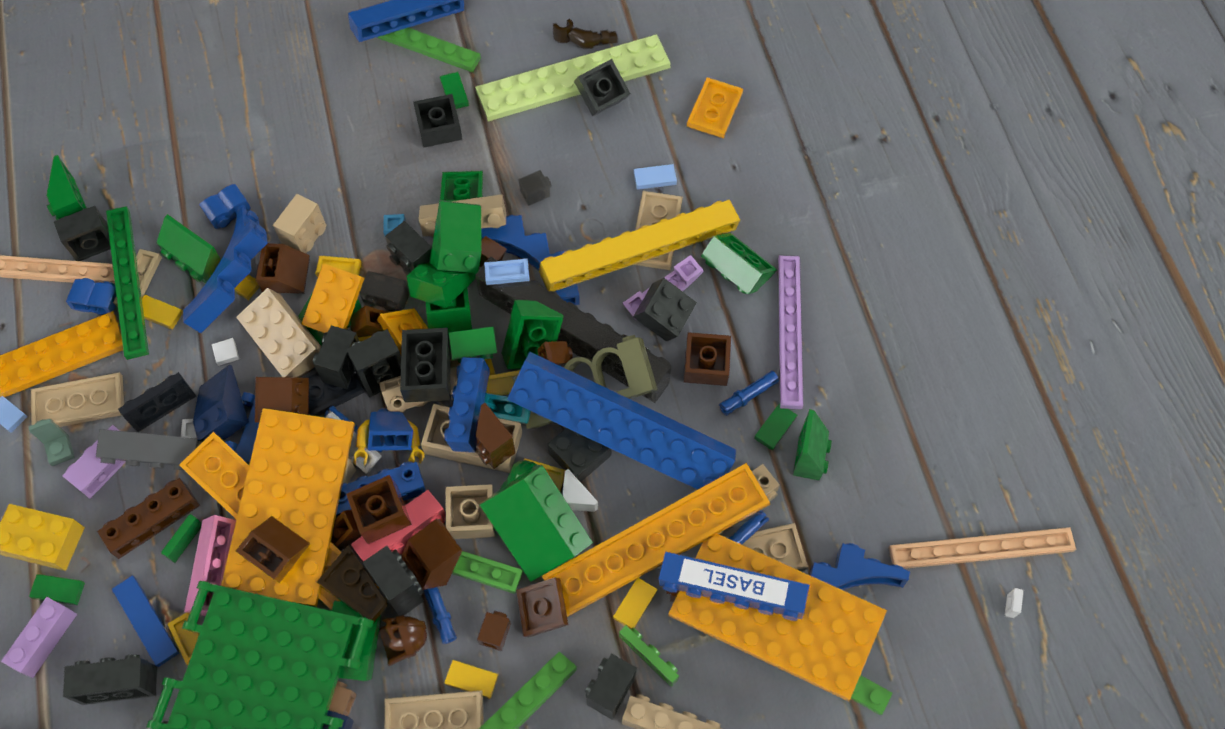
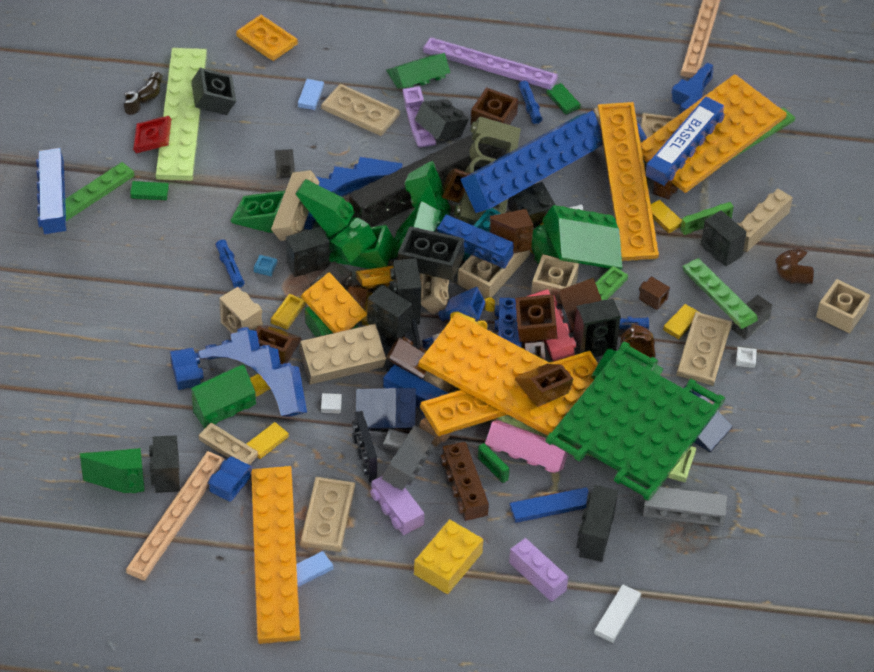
camera: 70 degrees left, 15 degrees down
sand green bracket [28,419,75,466] -> none
green tile [29,574,85,606] -> none
green plate [106,206,149,360] -> none
yellow tile [167,613,199,665] -> none
dark brown wing [317,545,388,622] -> none
pearl dark grey brick [413,94,463,148] -> none
light blue tile [484,258,530,285] -> none
reddish brown plate [516,577,568,637] -> none
yellow brick [539,199,740,293] -> none
green slope [793,409,832,481] -> none
white tile [1005,588,1023,618] -> none
none -> red tile [133,116,172,154]
none -> blue pin [215,239,245,288]

